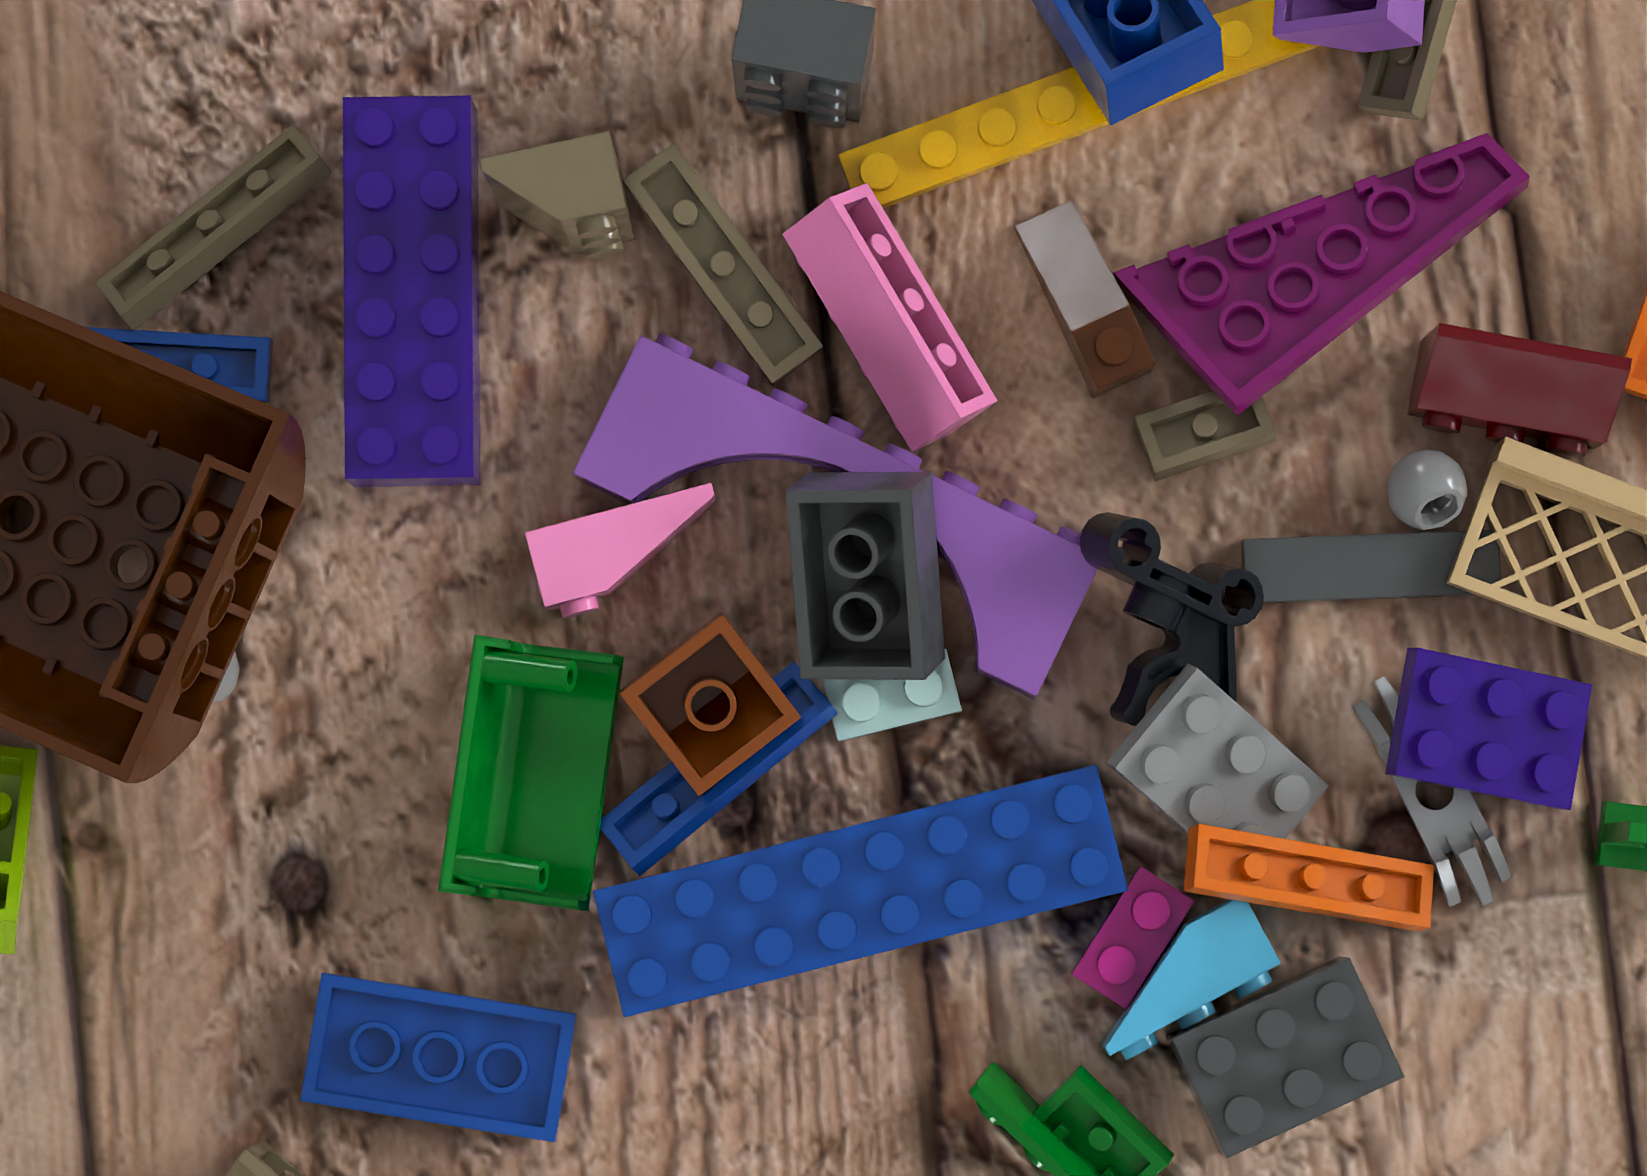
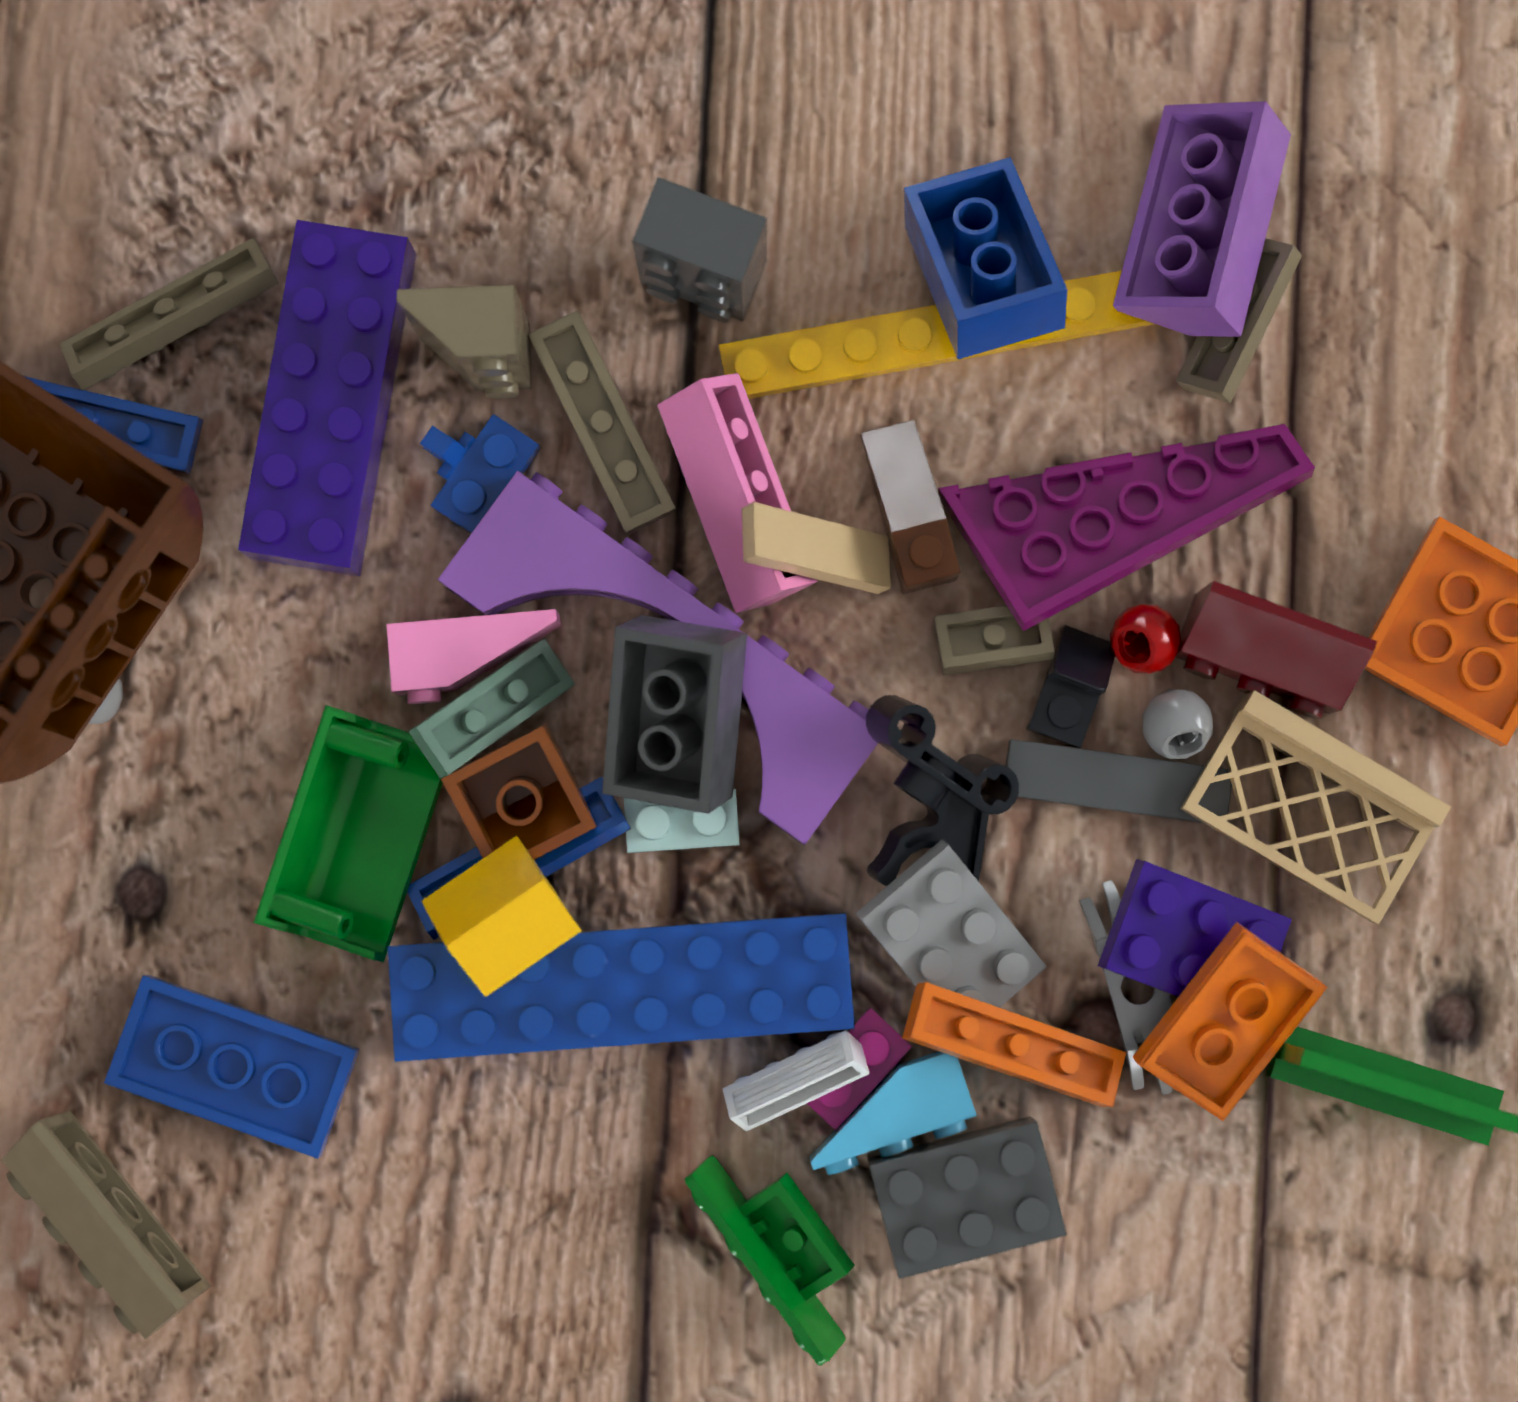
camera: 10 degrees right, 0 degrees up
none -> sand green plate [408,638,575,779]
none -> blue hinge [420,414,541,534]
none -> yellow slope [421,836,582,997]
none -> white piece [722,1030,870,1132]
none -> tan tile [742,502,891,594]
none -> black slope [1026,625,1115,749]
none -> red piece [1109,604,1182,674]
none -> orange tile [1132,922,1328,1121]

